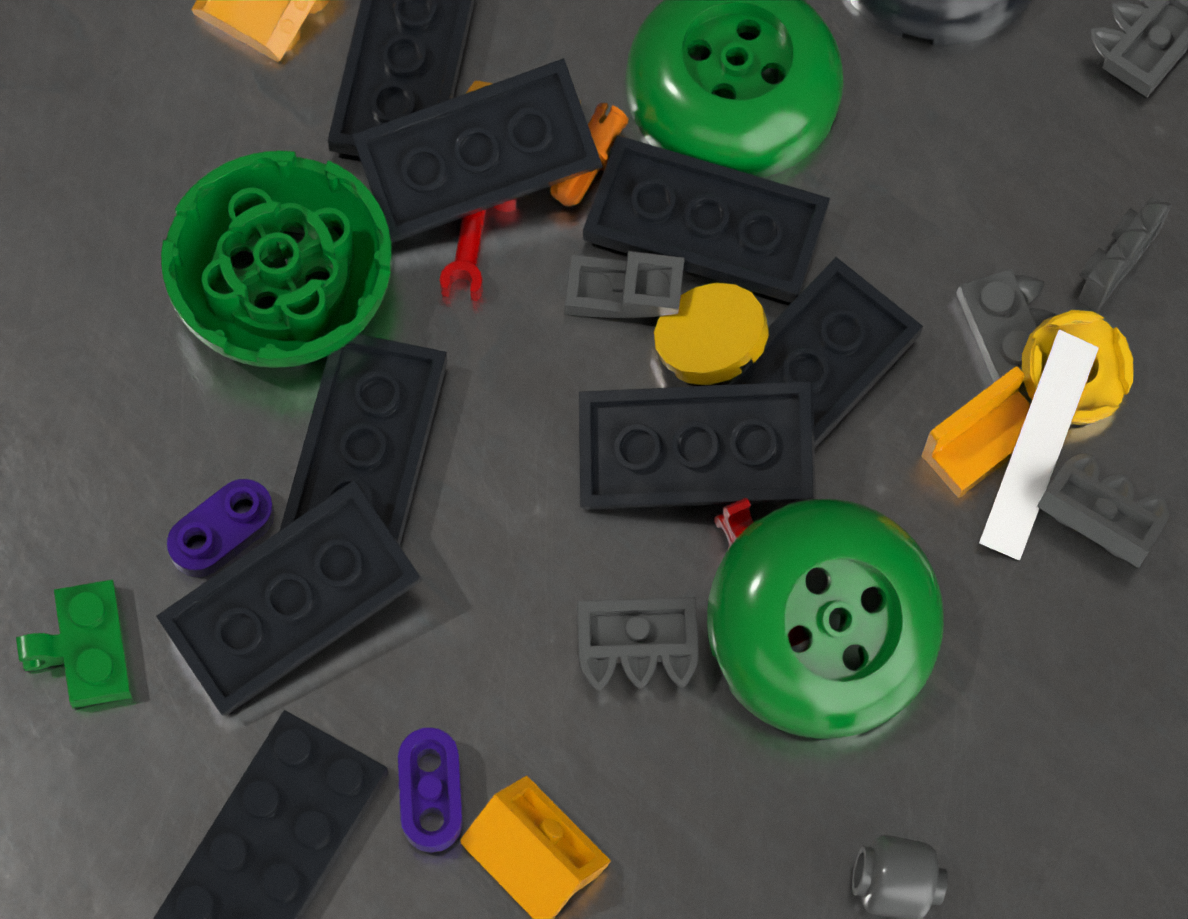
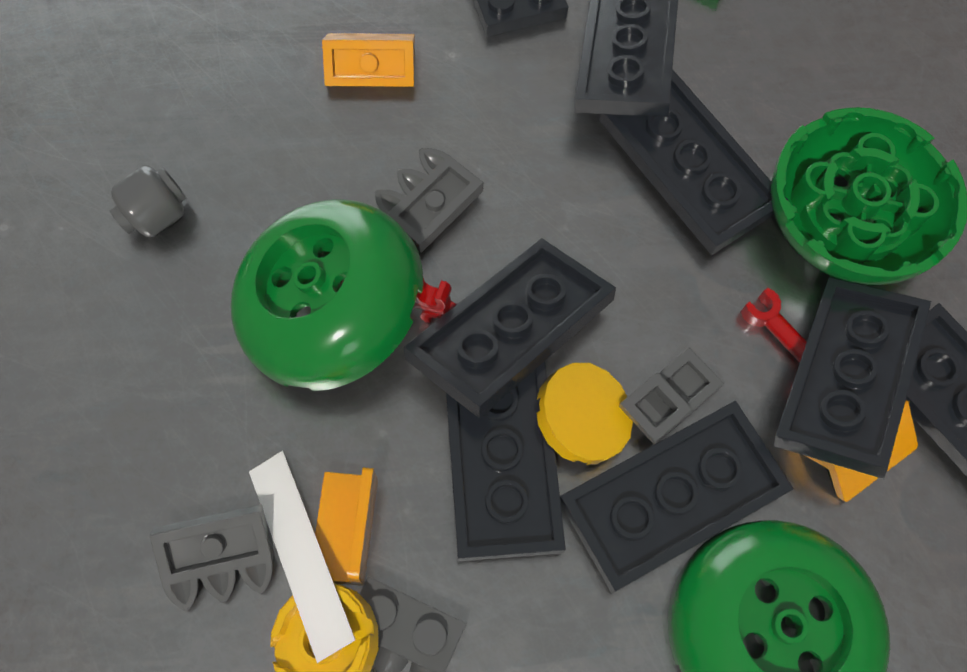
camera: 130 degrees right, 0 degrees up
dark purple plate [167,479,275,577] -> none
dark purple plate [398,728,463,852] -> none
orange axle [551,103,628,207] -> none

